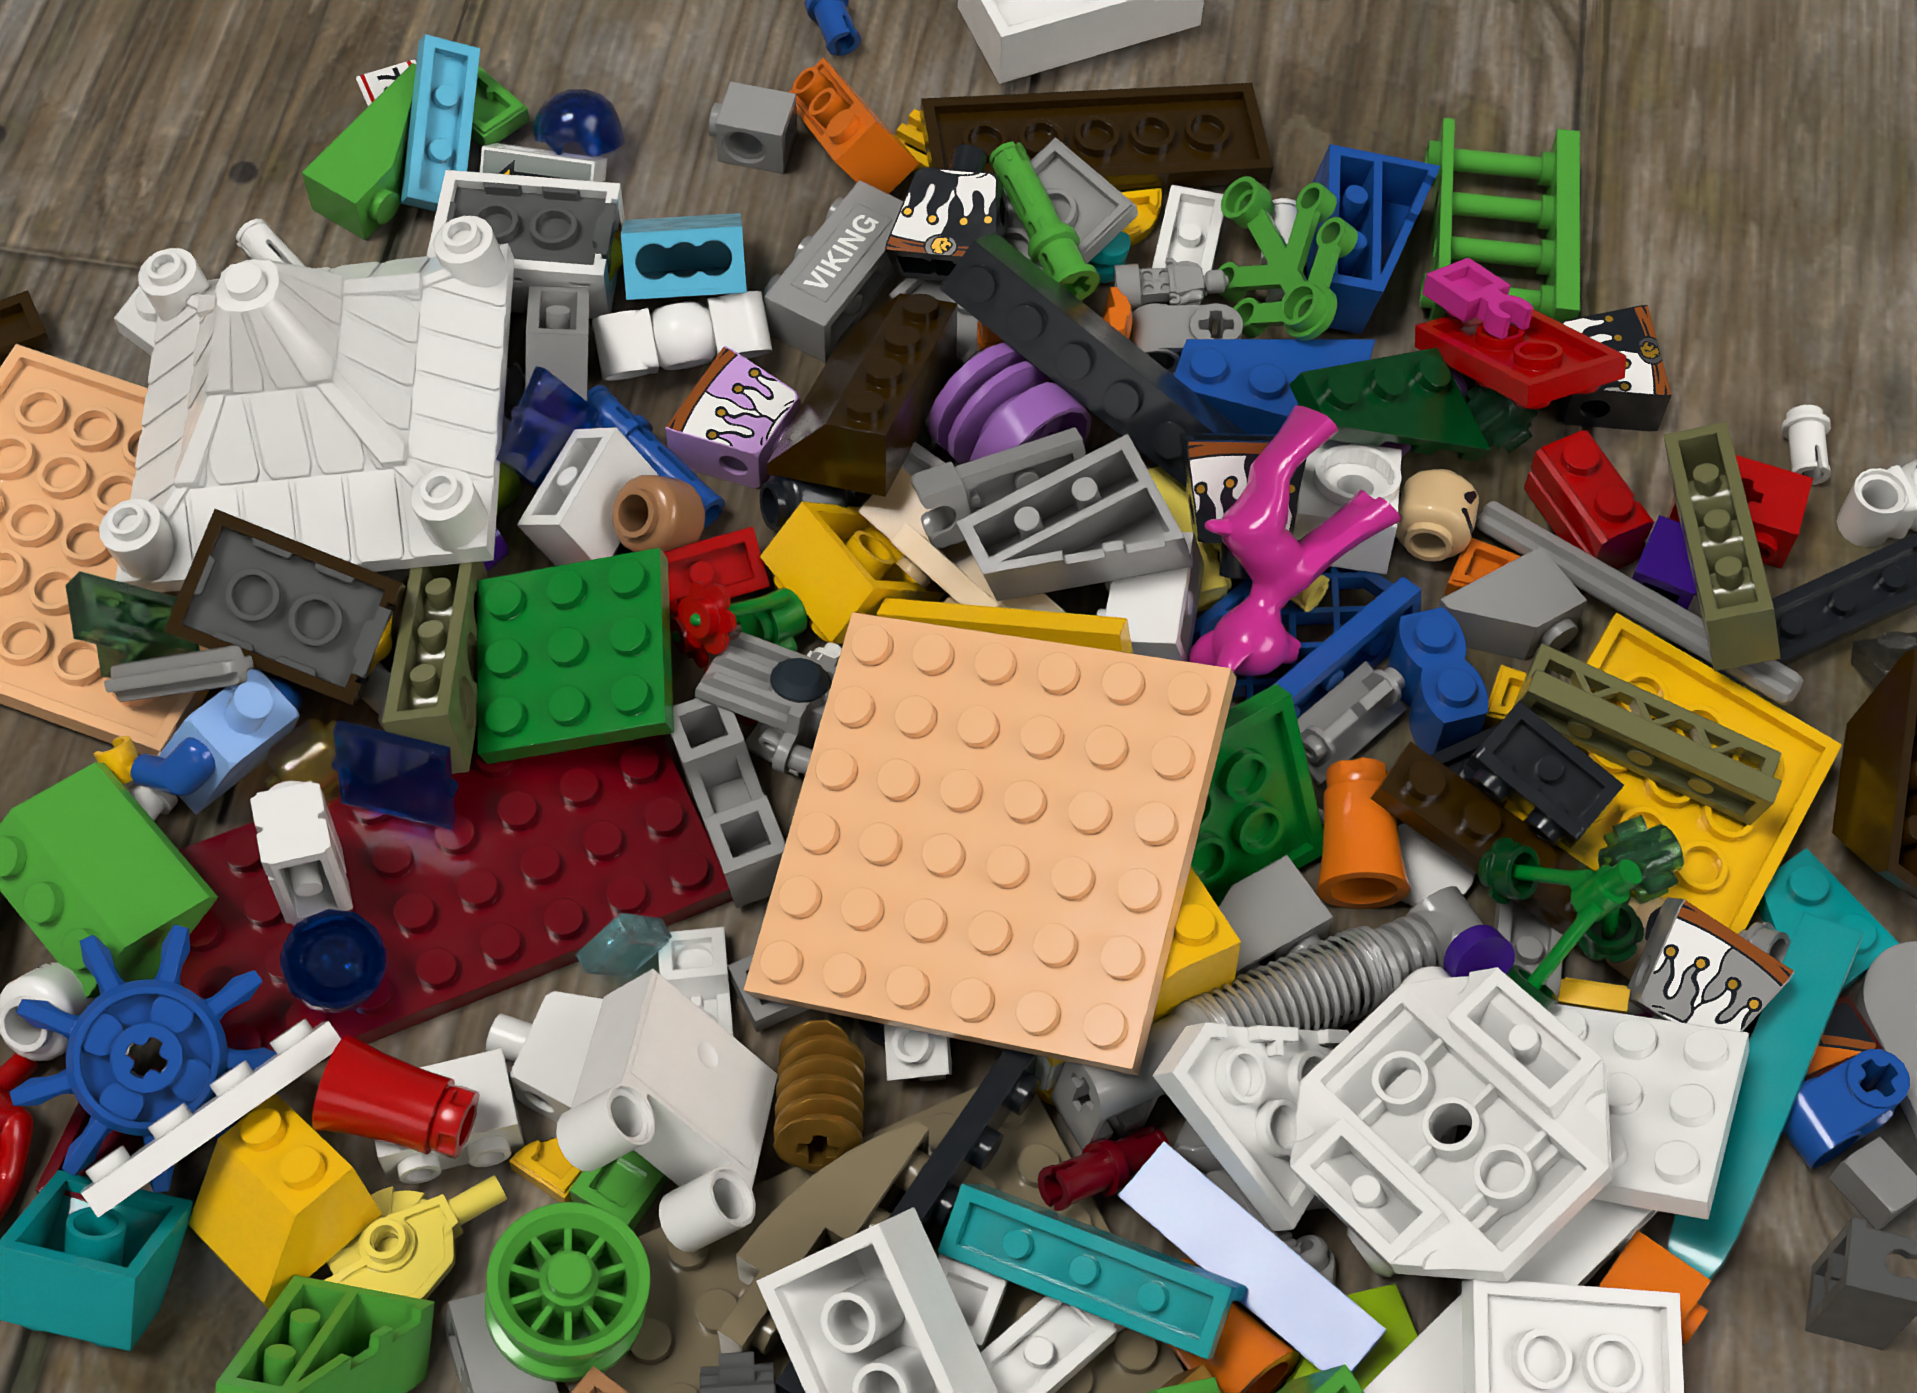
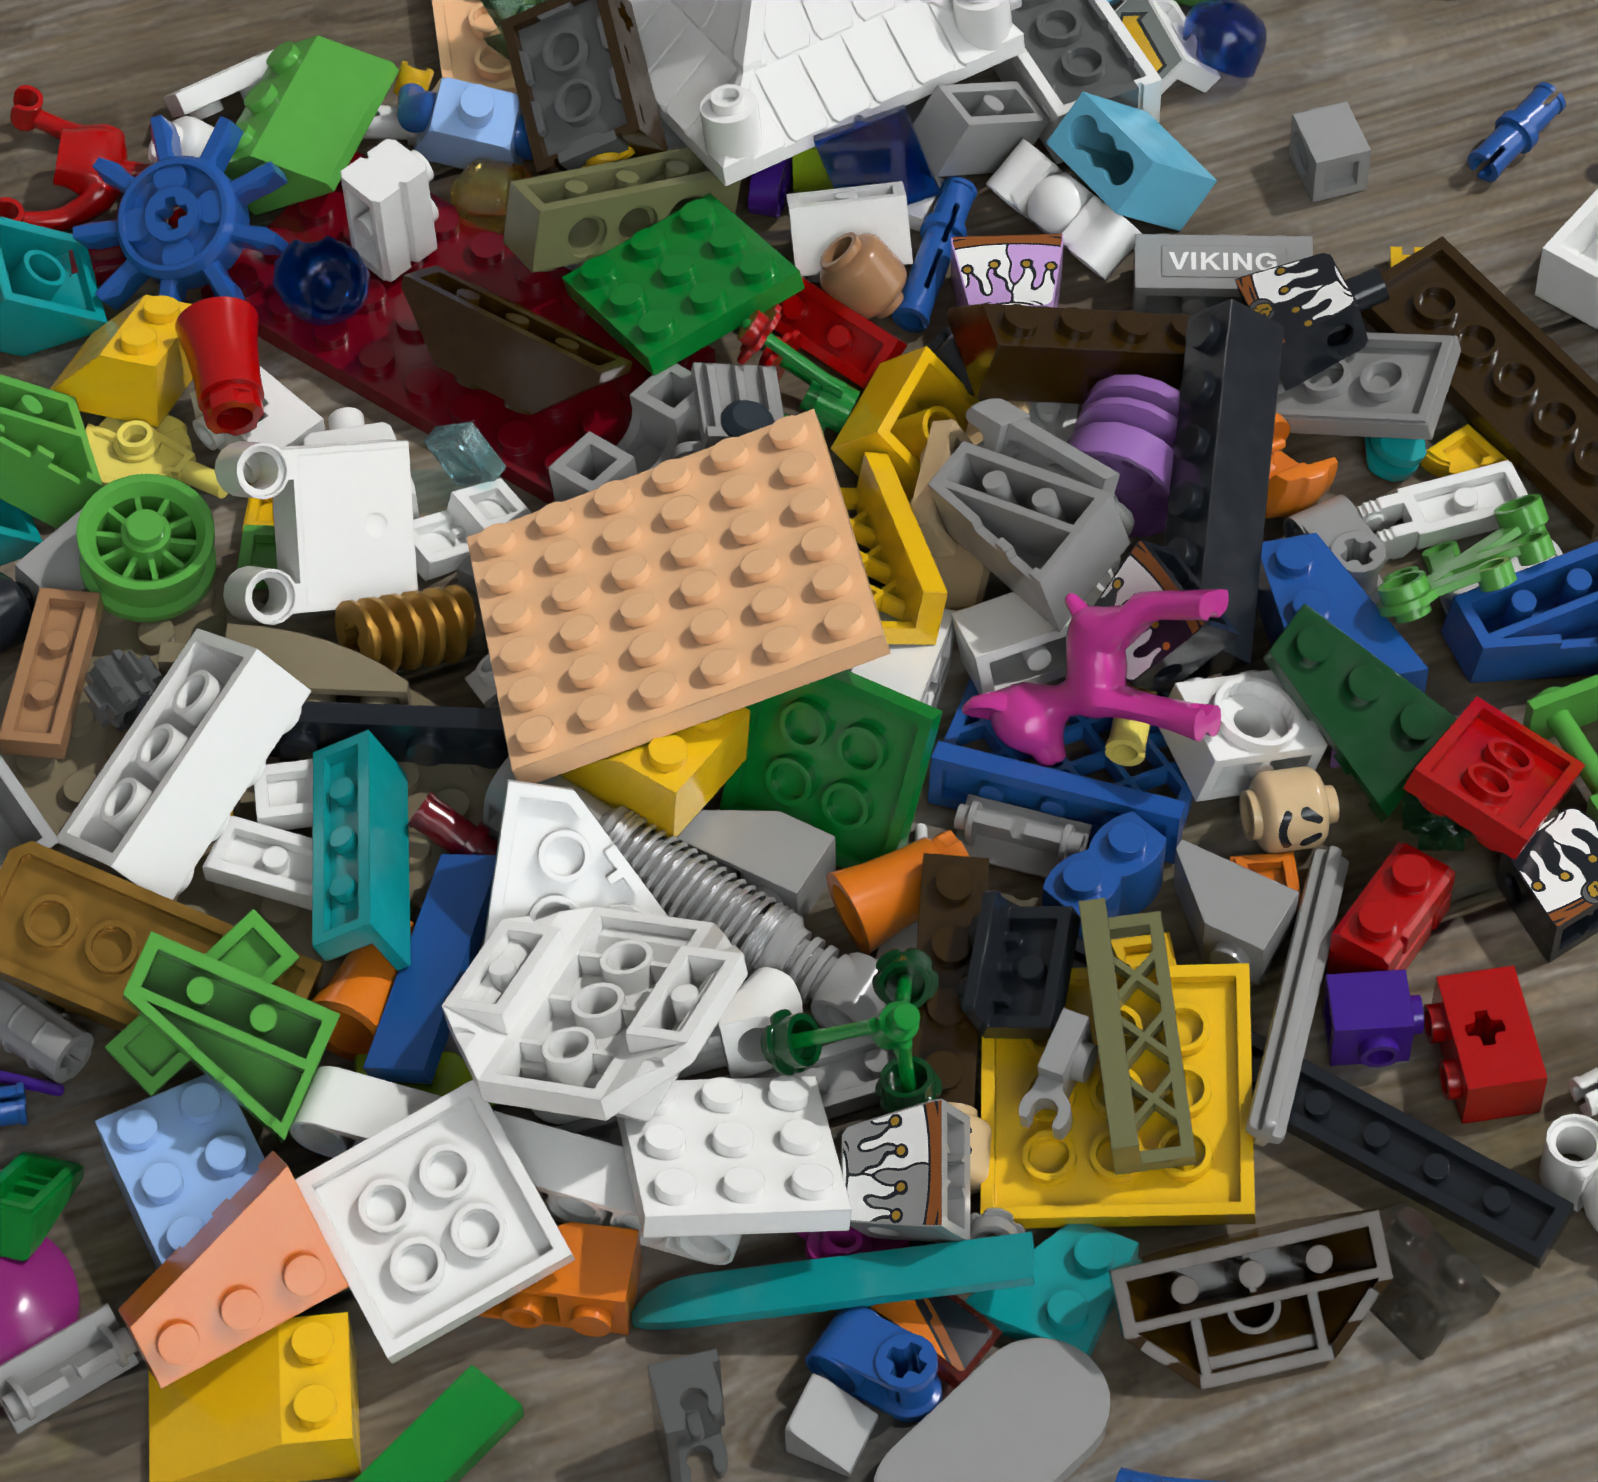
camera: 65 degrees right, 5 degrees down
white plate [81,1018,341,1217] -> none
light grey axle [104,645,254,702] -> none
clear blue piece [331,720,459,830] -> none
orange slope [789,57,920,194] -> none
bright green pin [989,141,1100,301] -> none
light grey piece [1114,258,1229,311] -> none
dark pink plate [1422,258,1533,339] -> none
dark purple tile [1443,925,1515,977] -> none
yellow tile [1558,977,1631,1014] -> none
clear green gear [1598,815,1684,904] -> none
olive brick [1663,421,1781,671] -> none
none -> dark brown wedge [401,265,633,415]
none -> light grey plate [1019,1008,1098,1140]

